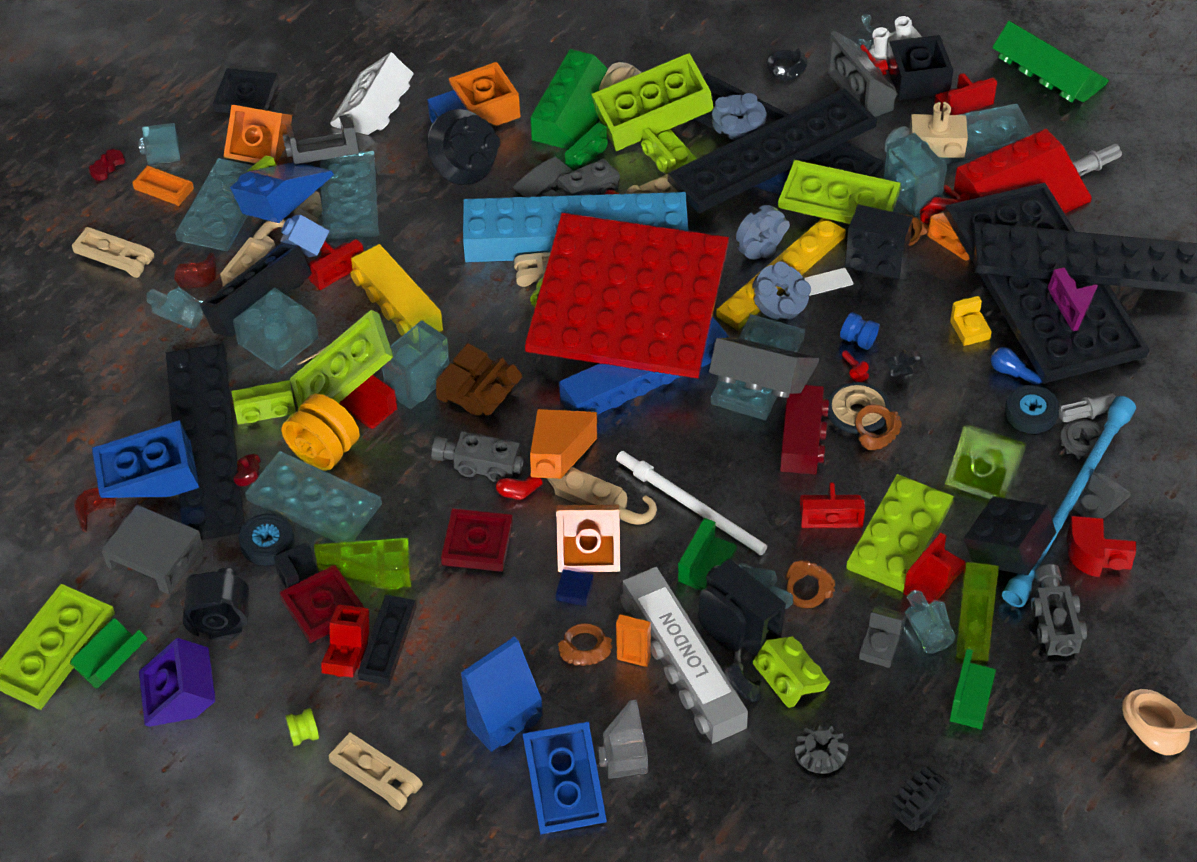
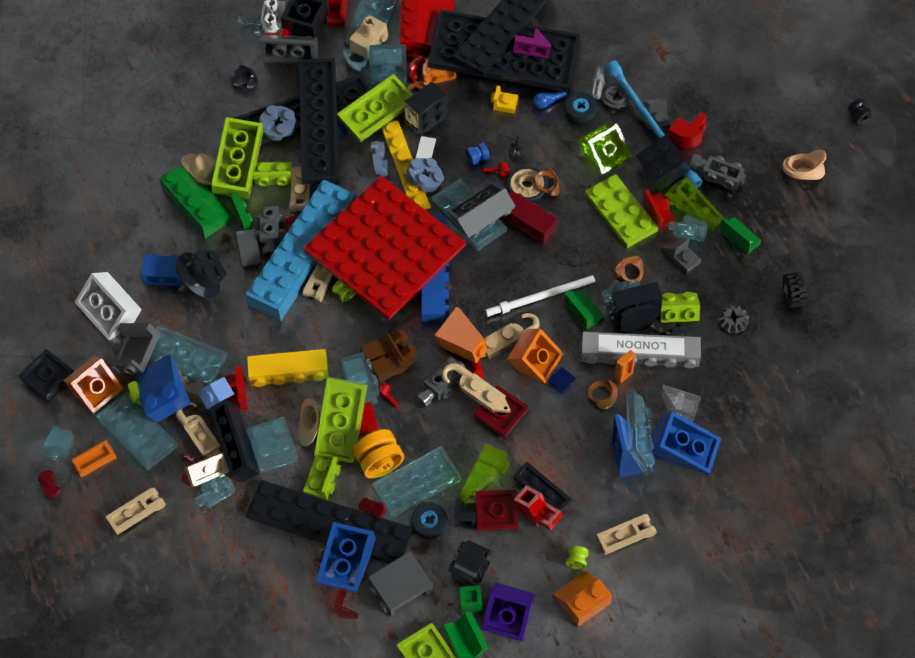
camera: 60 degrees left, 10 degrees up
orange slope [449,62,521,126] -> none
red panel [800,482,865,528] -> none
none -> plate [185,453,229,487]
none -> red hand [378,382,399,408]
none -> tan plate [442,363,511,413]
none -> green panel [459,585,482,616]
none -> orange slope [552,571,612,627]
none -> clear light blue plate [627,389,655,476]

